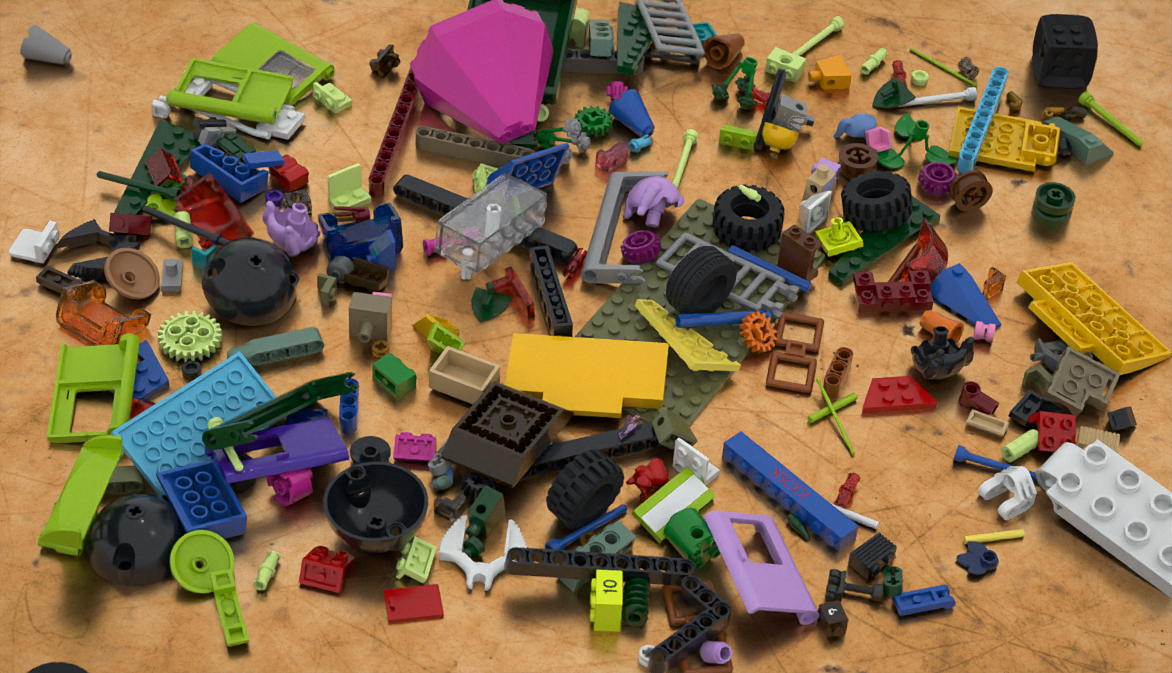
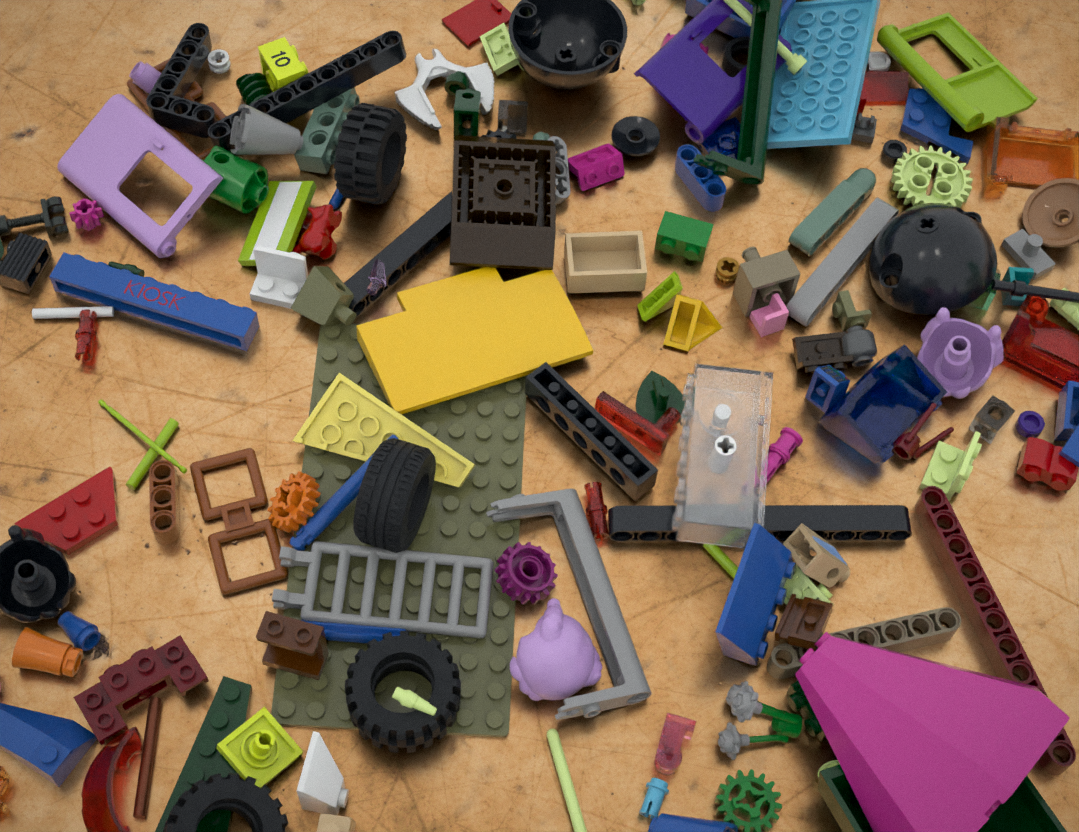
camera: 150 degrees right, 15 degrees up
dark brown brick [817,600,849,637] -> none
none -> blue cone [58,611,101,651]
none -> dark pink gear [69,198,104,231]
none -> light grey cone [230,104,303,155]
none -> reddish brown plate [775,594,833,651]
none -> tan torso [783,523,850,588]
none -> light grey beam [786,197,899,327]

